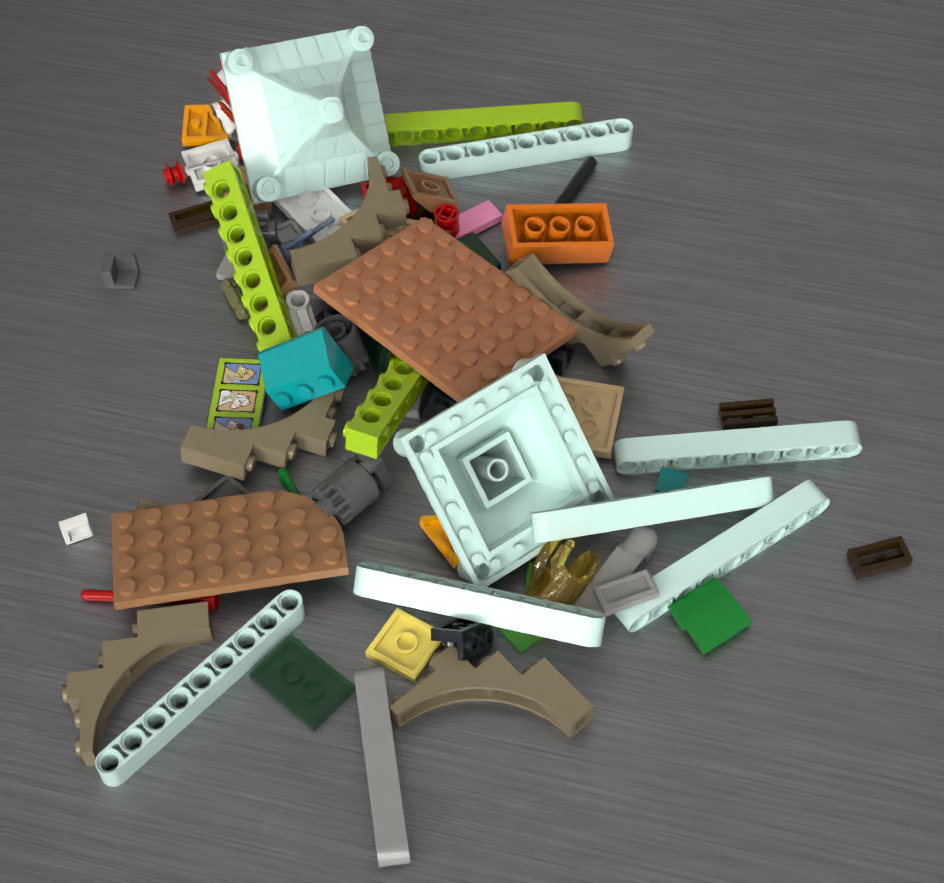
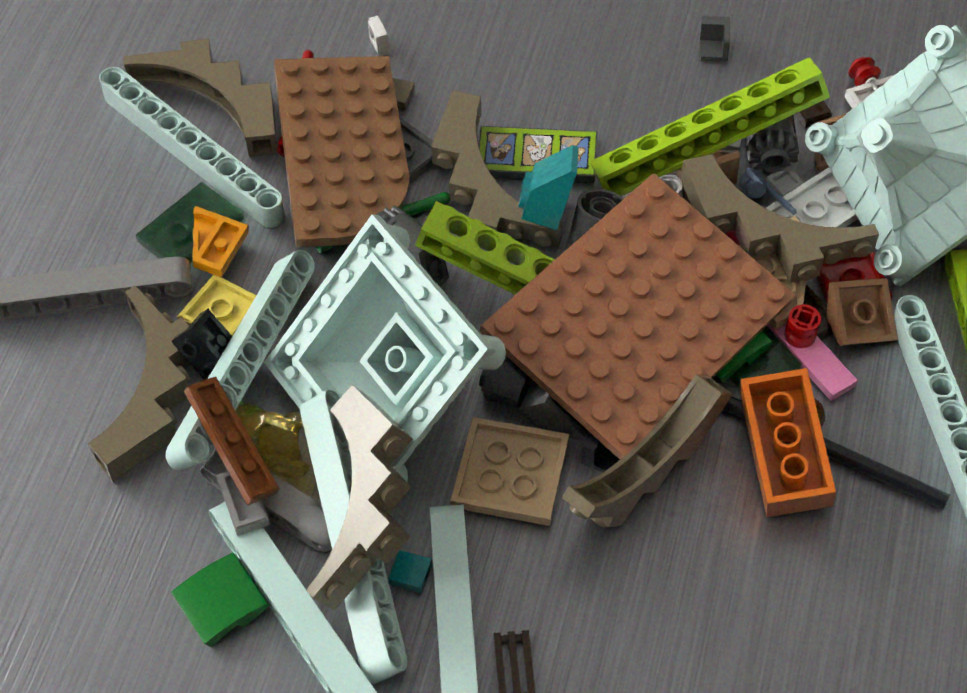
camera: 90 degrees right, 0 degrees up
none -> dark orange tile [184,376,280,506]
none -> light orange wing [193,206,249,278]
none -> arch [306,384,413,611]

